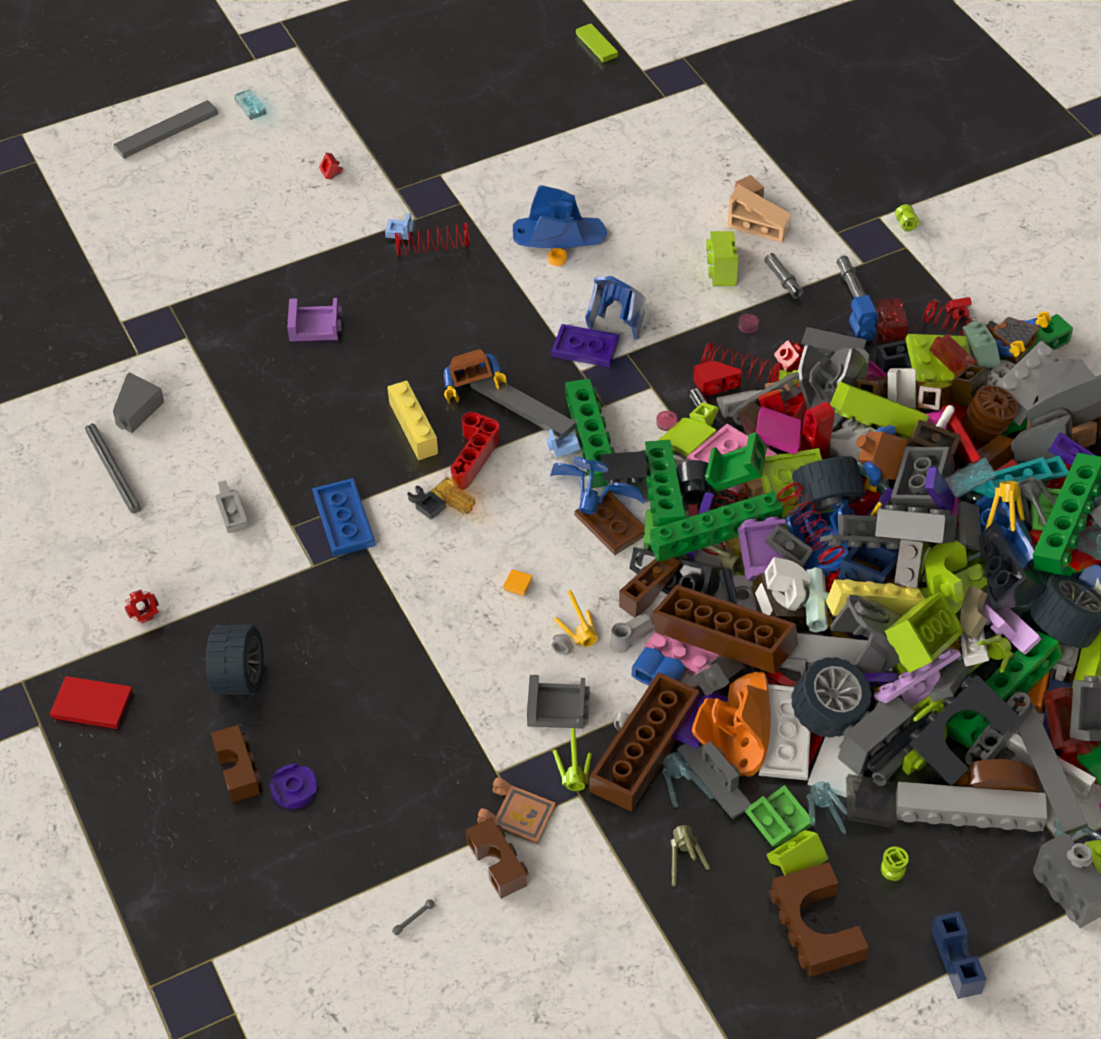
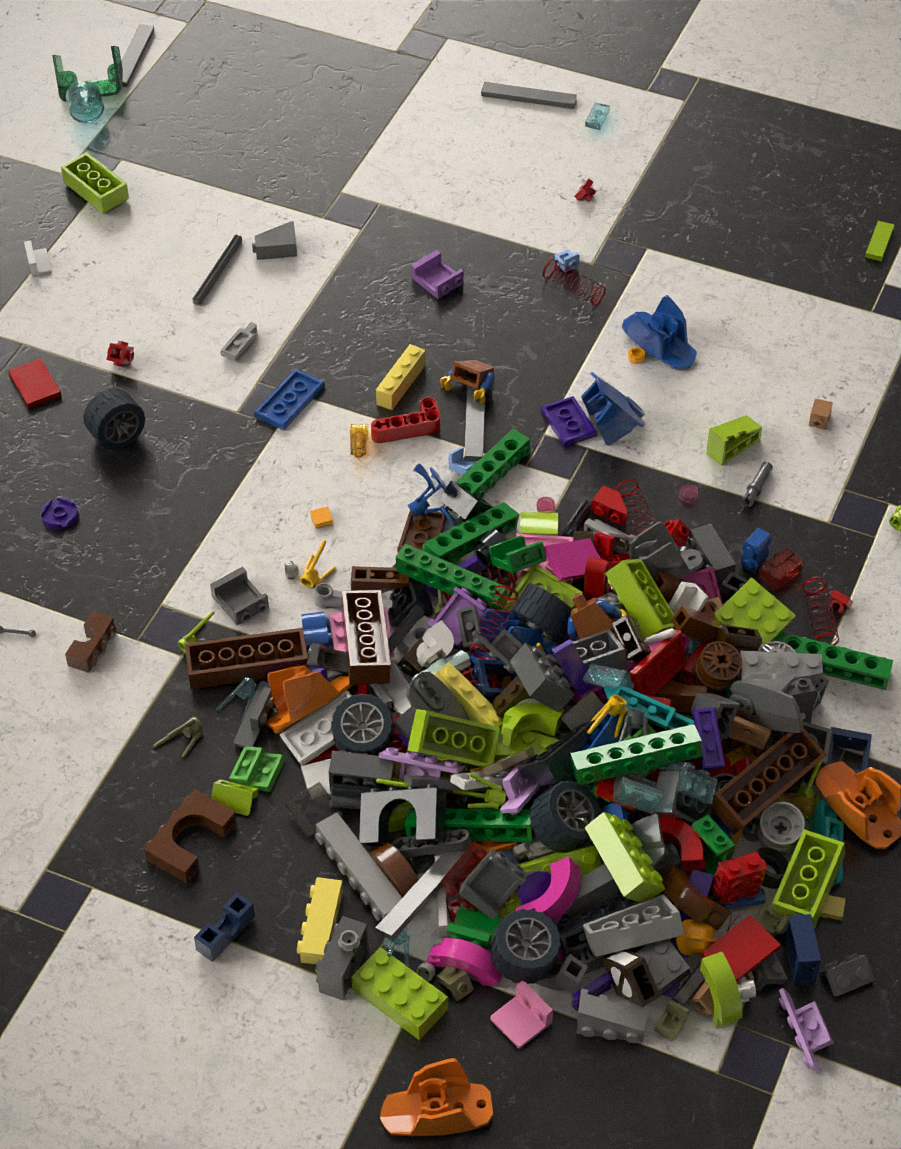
camera: 50 degrees right, 0 degrees up
reddish brown arch [211,725,262,803] -> none
black plate [407,485,446,519] -> none
nougat flag [477,778,556,844] -> none
lime slope [690,402,719,426] -> none
light nougat wedge [728,184,791,242] -> none
clear light blue plant [806,782,848,834] -> none
dark grey pin [836,256,866,298] -> none
lime wheel [881,847,908,881] -> none
clear red bracket [929,334,977,376] -> none
sand green brick [963,321,1001,368] -> none
torso [986,311,1051,364] -> none
none -> light yellow brick [297,877,343,965]

